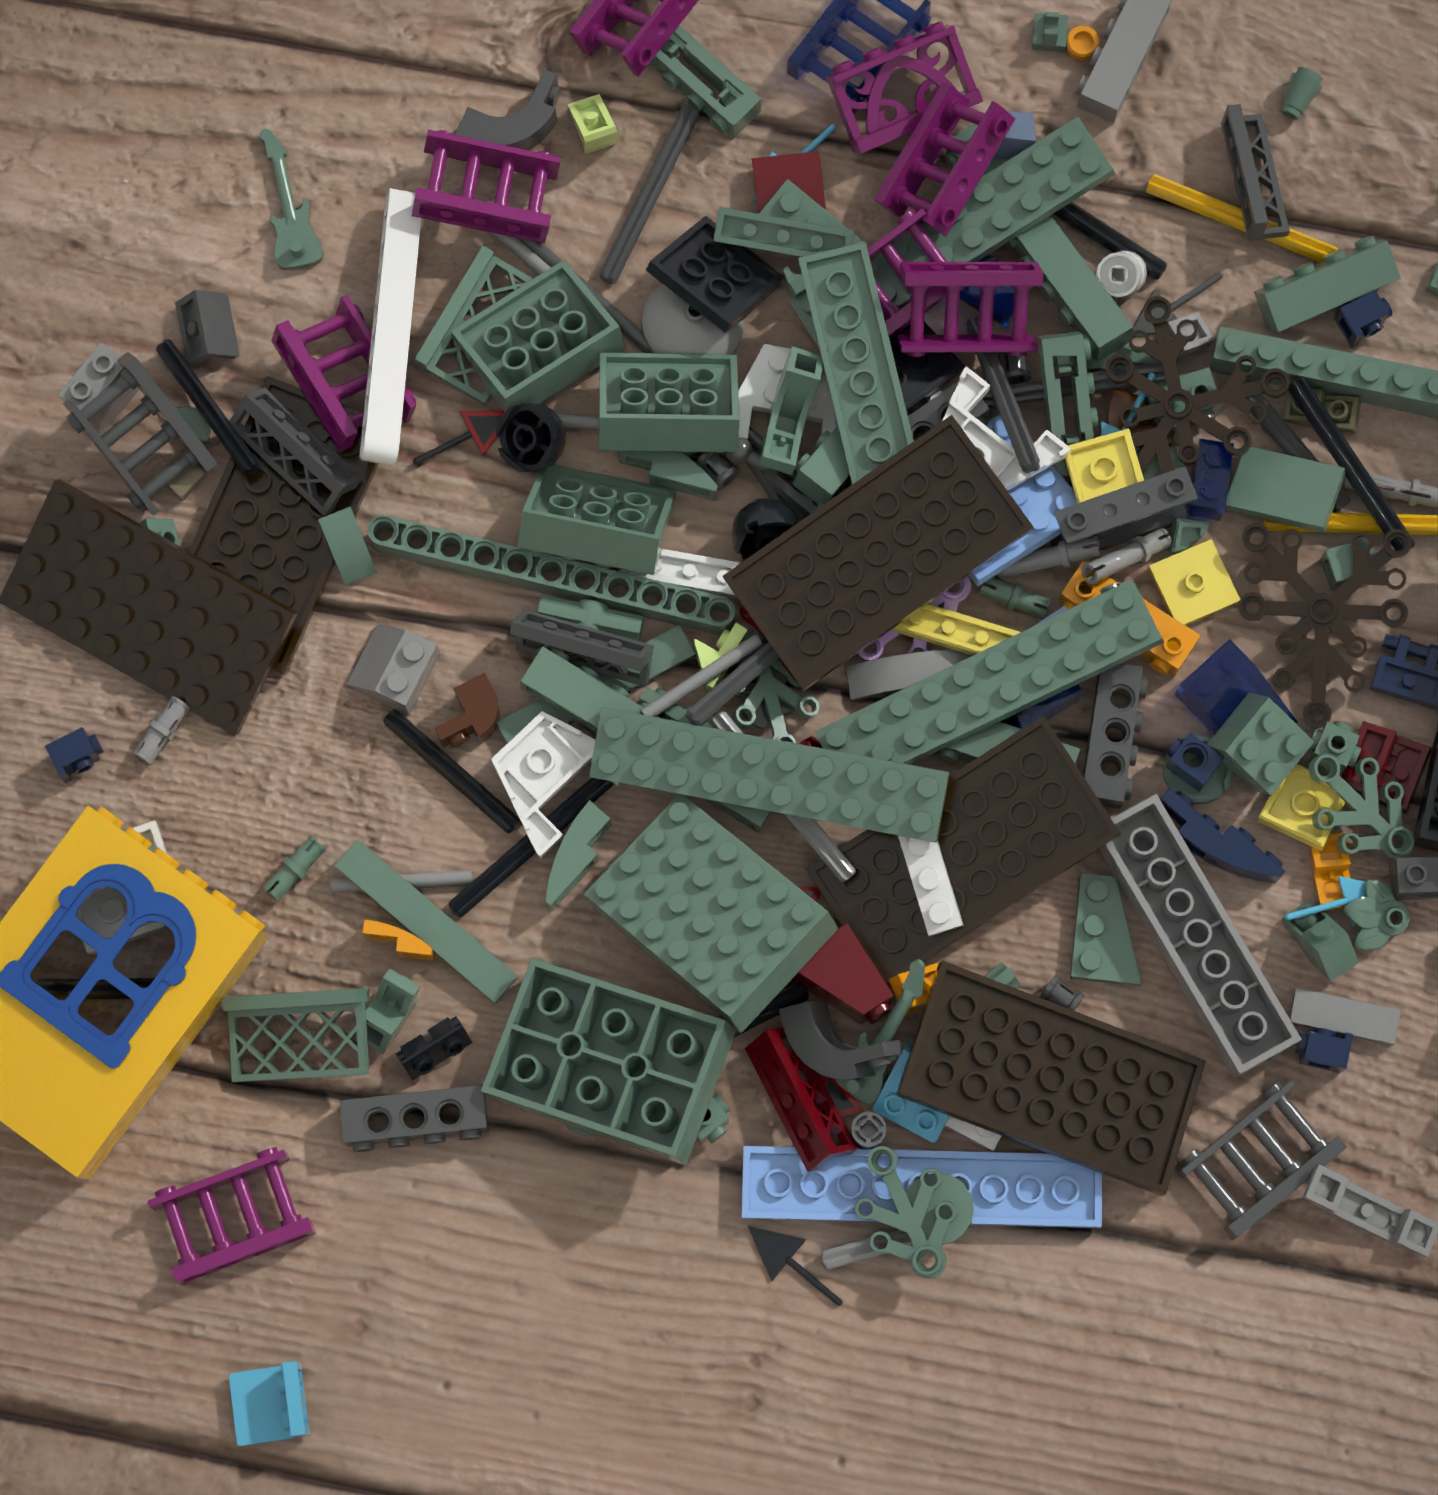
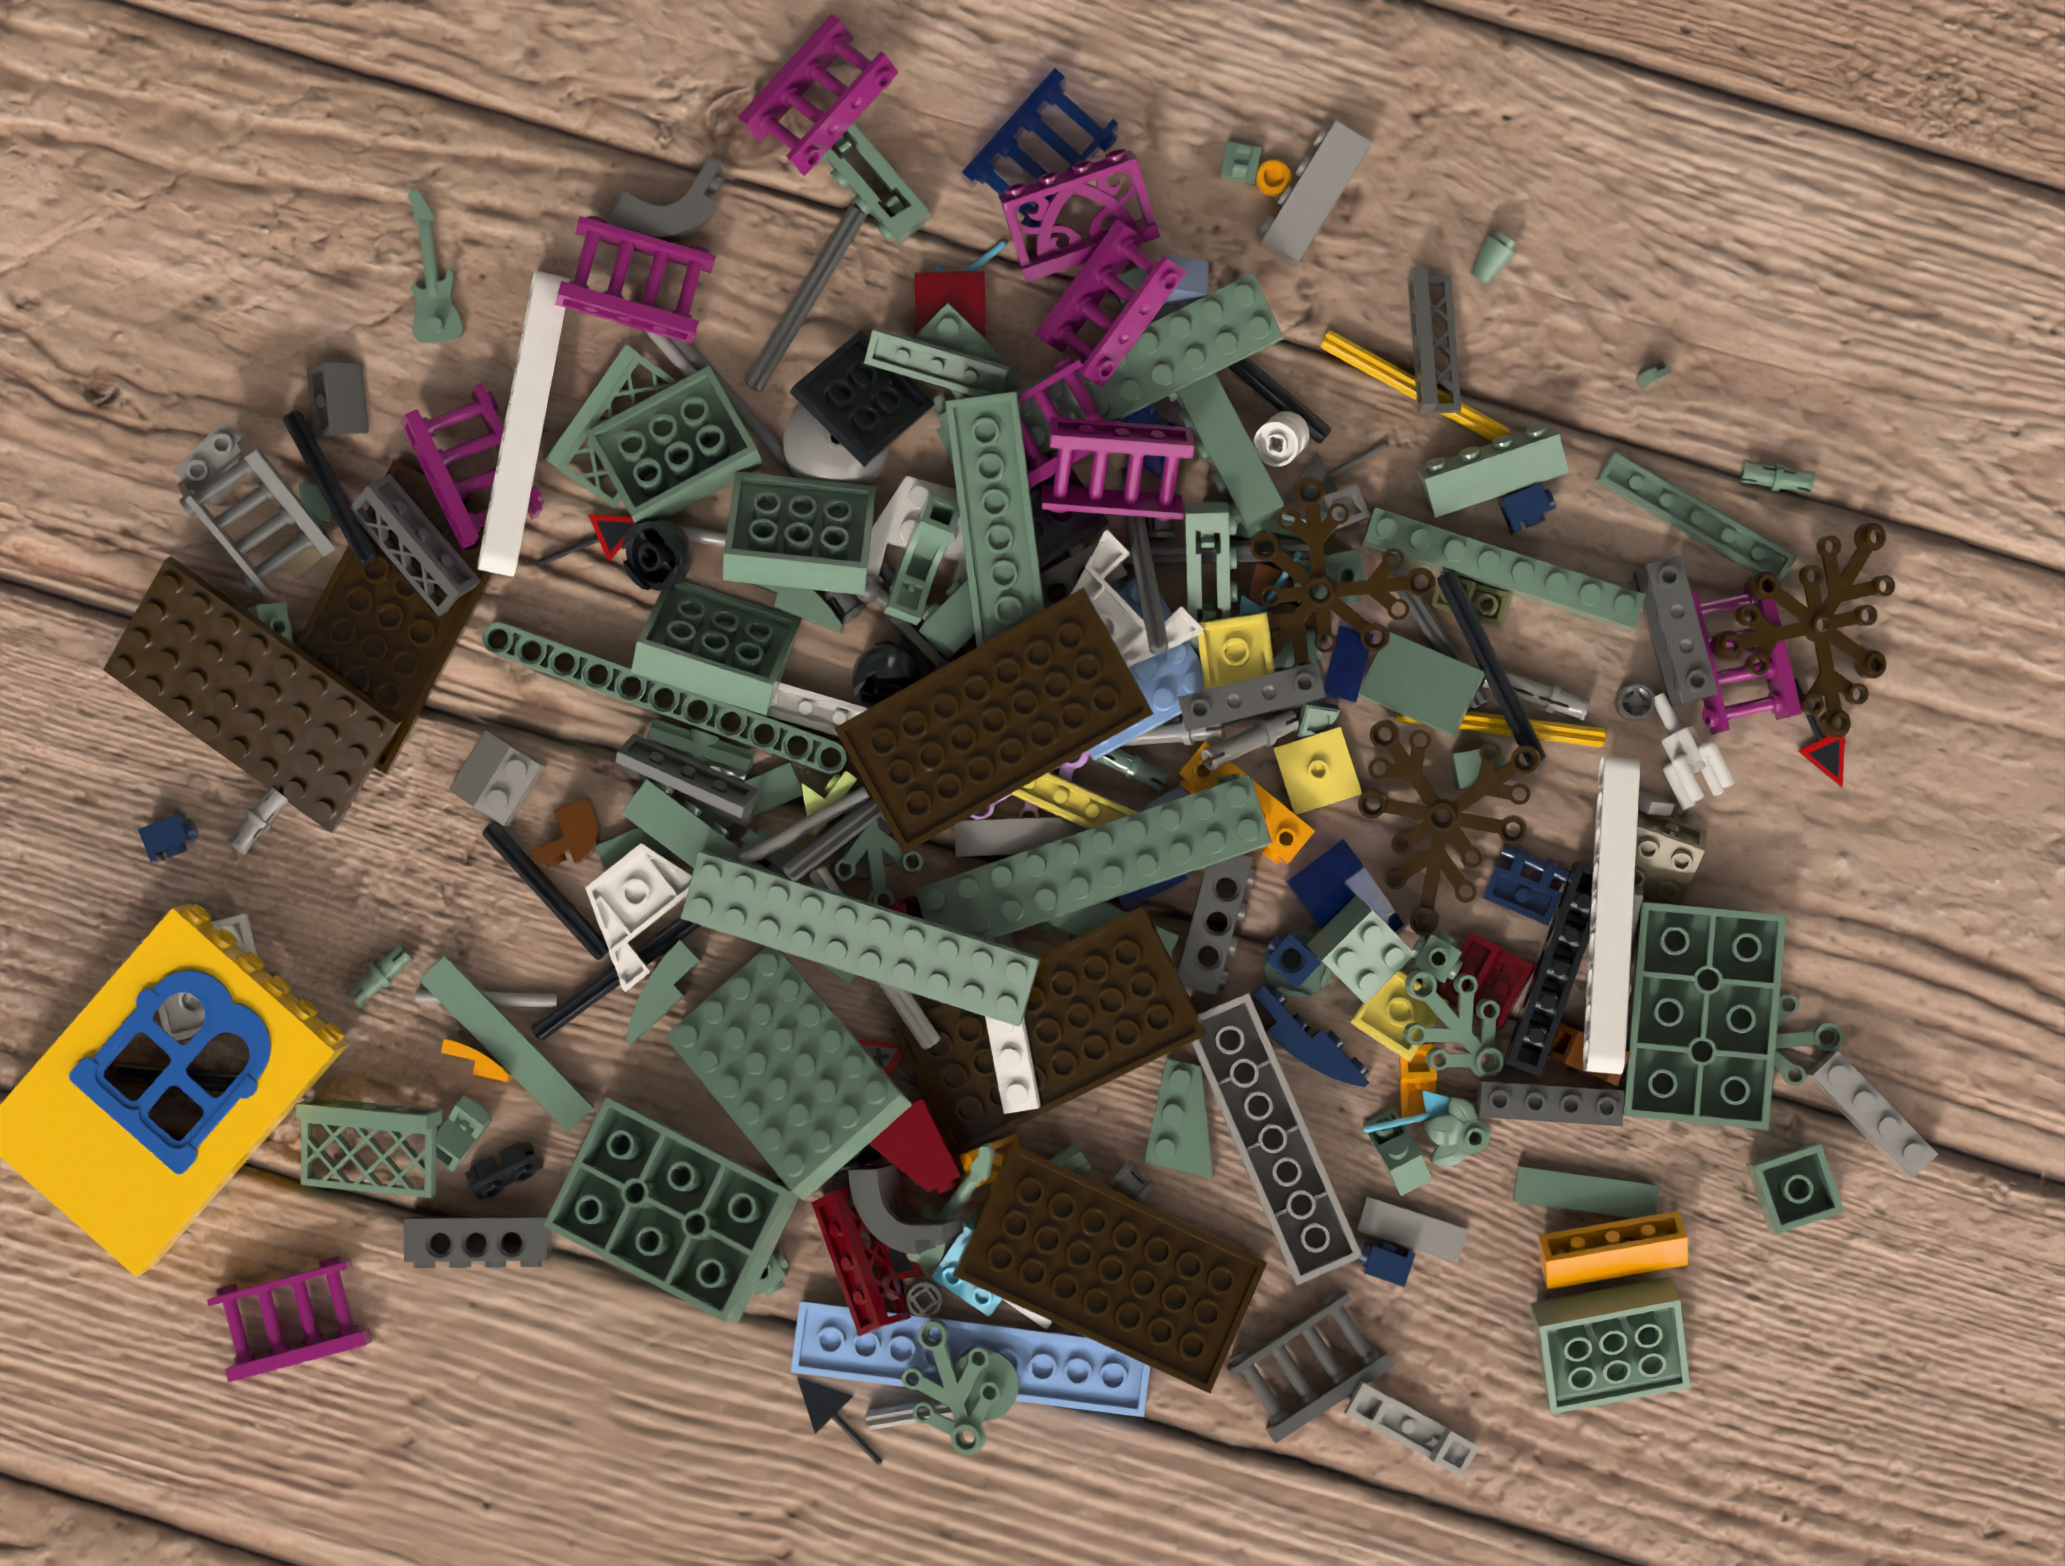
camera: 10 degrees right, 10 degrees up
medium azure bracket [229,1361,310,1446] -> none
sand green slope [318,507,377,585] -> none
yellowish green slope [568,94,617,154] -> none

